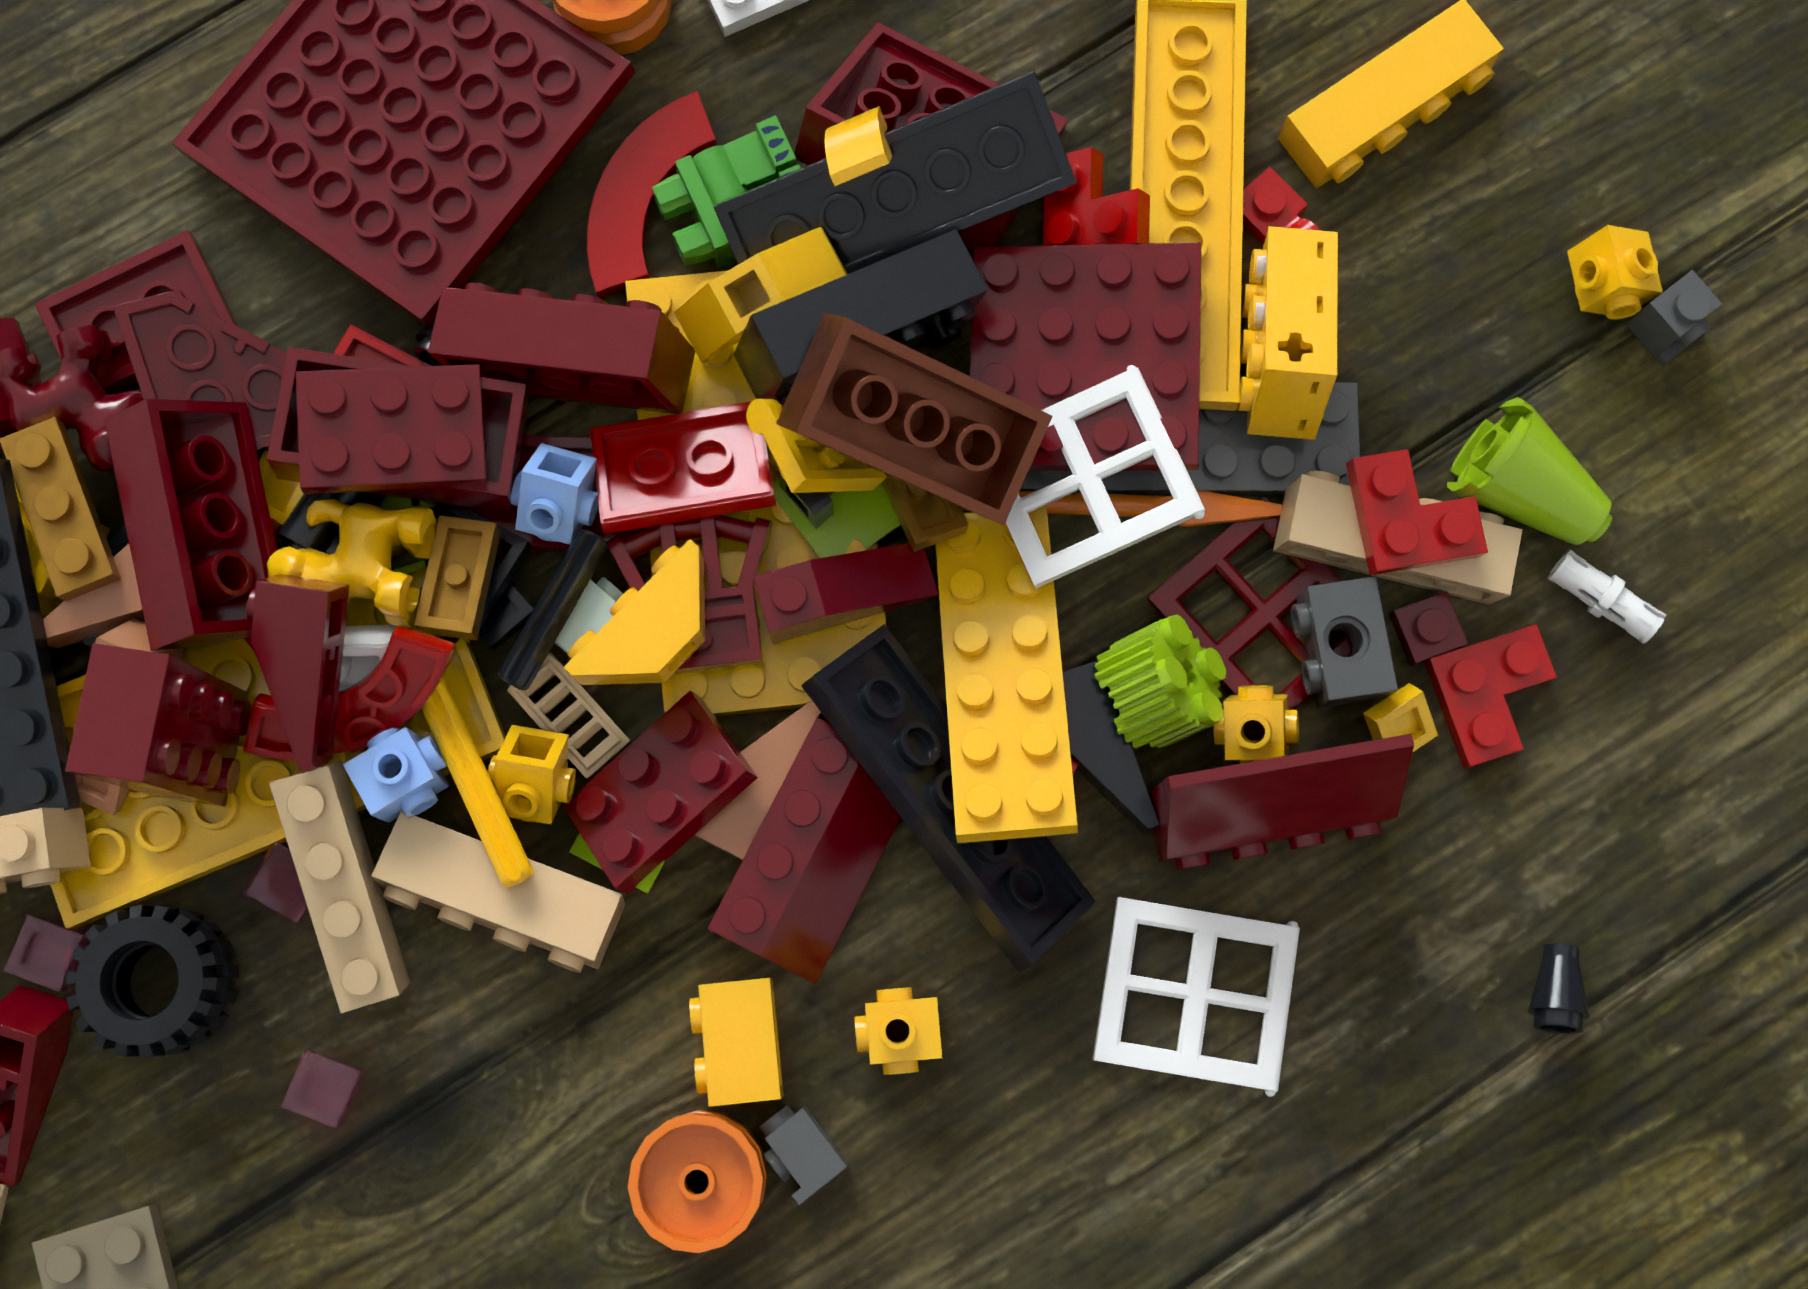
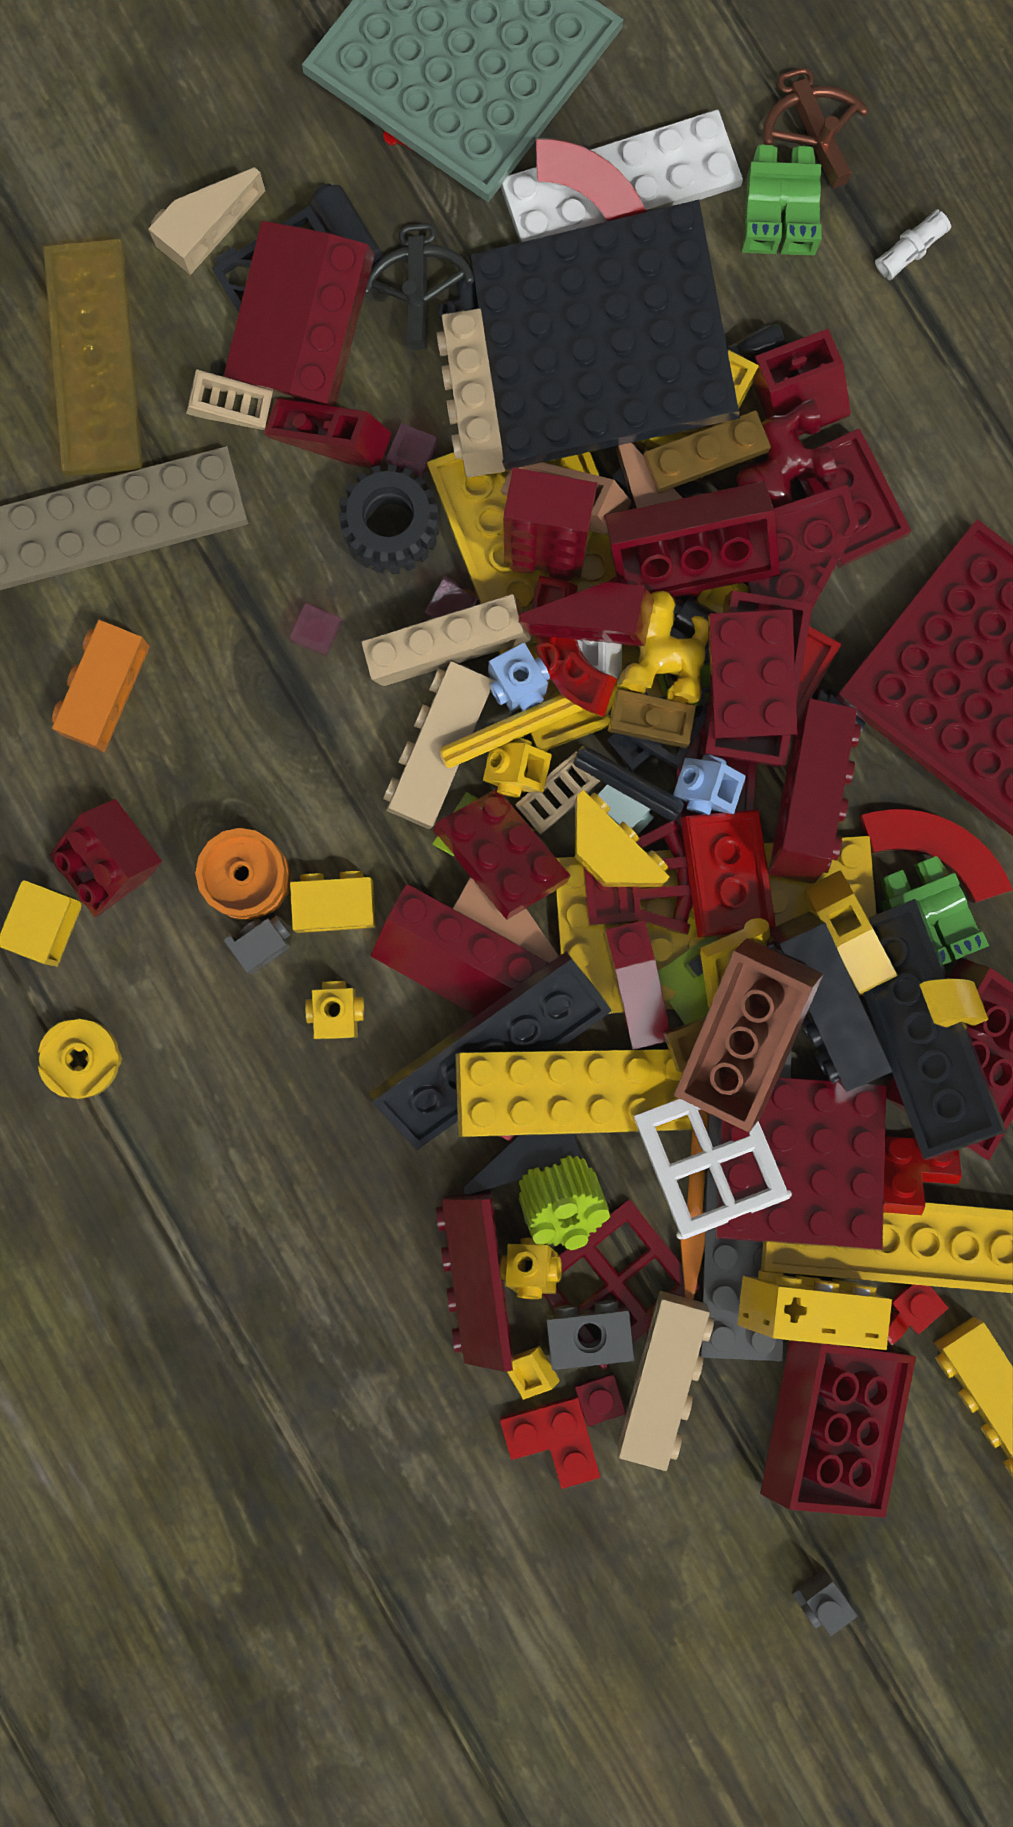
camera: 95 degrees right, 5 degrees up
white window [1092,897,1300,1097] -> none
red plate [1346,449,1488,576] -> none
lime cone [1447,397,1612,545] -> none
black cone [1528,943,1590,1034] -> none
white pin [1547,549,1666,644] -> none
yellow brick [1567,225,1663,320] -> none
none -> dark red slope [760,1340,916,1518]

